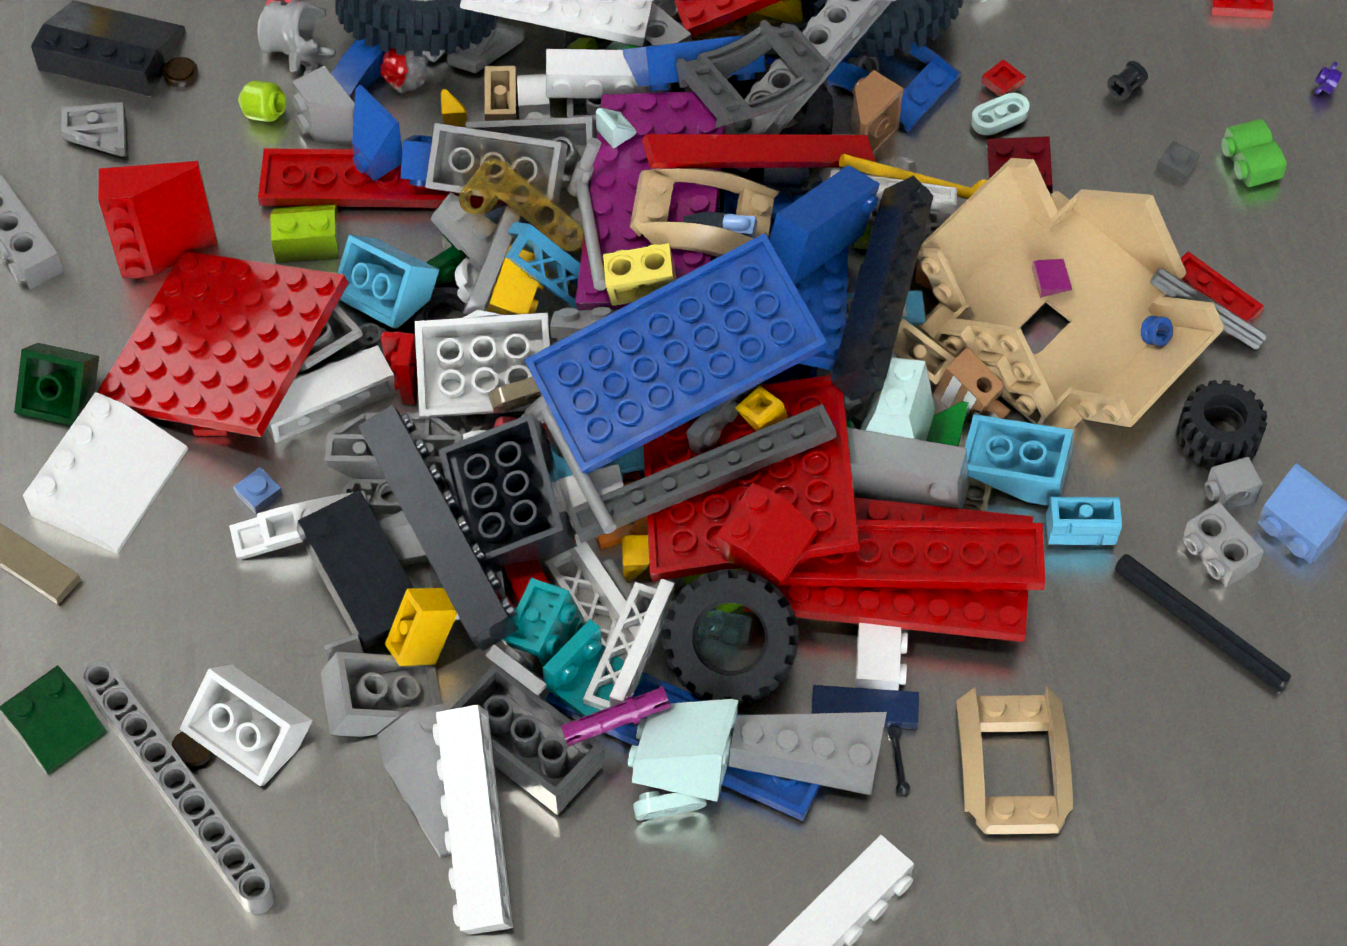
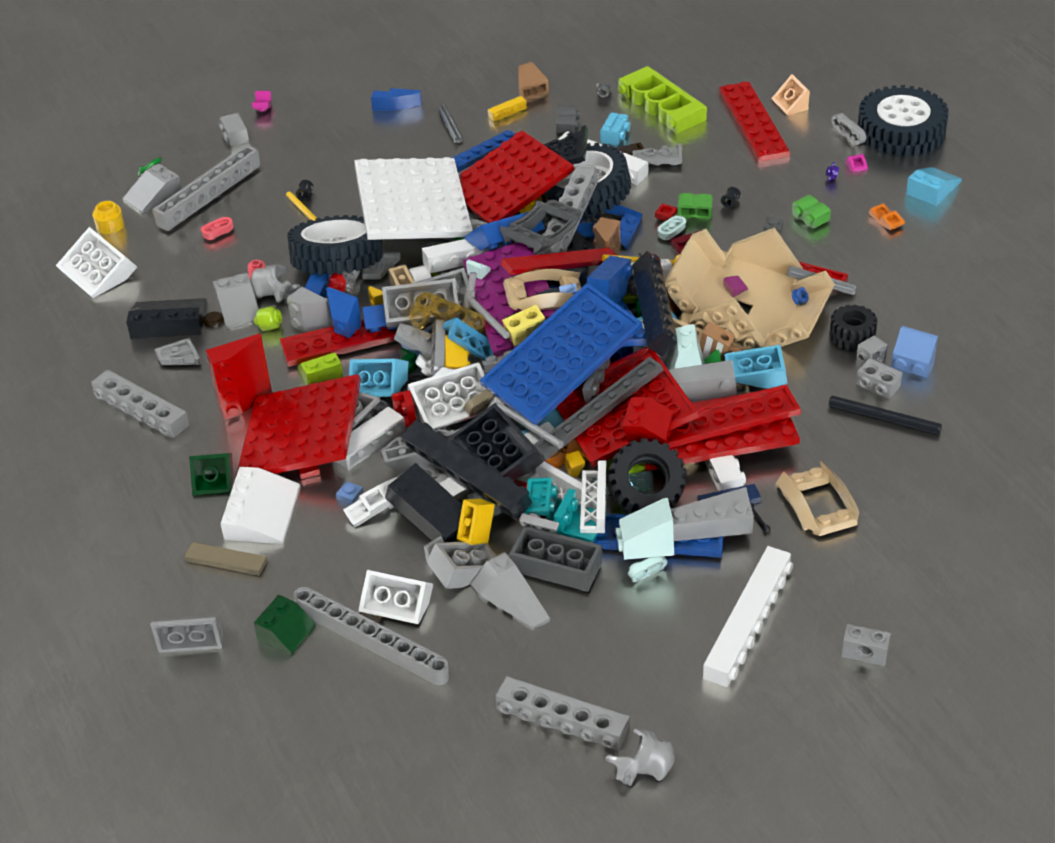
camera: 15 degrees left, 15 degrees down
white brick [433,704,513,935] -> none
magenta pin [561,686,671,747] -> none
yellow slope [735,385,788,431] -> none
medium azure brick [1046,497,1122,545] -> none
none -> light grey slope [213,273,259,329]
none -> bright green brick [678,193,713,219]

